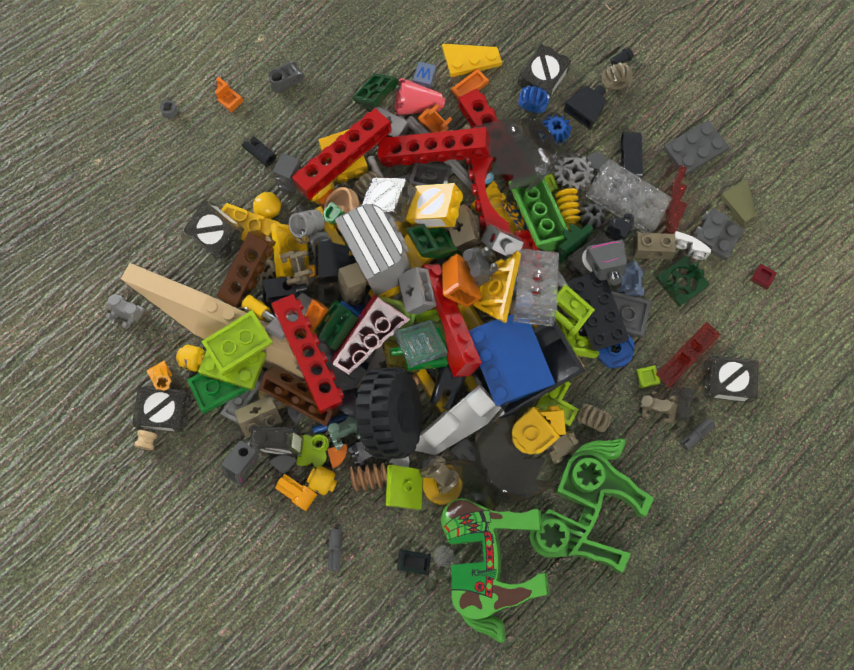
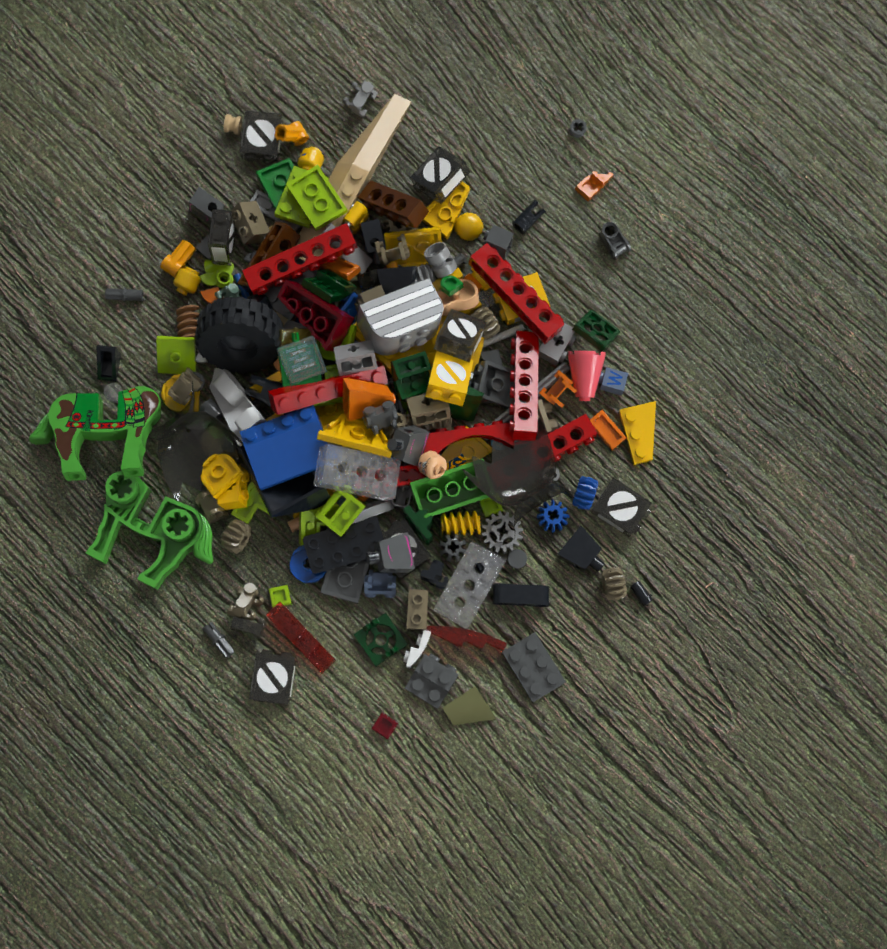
camera: 90 degrees right, 5 degrees up
none -> light nougat head [418,451,447,479]

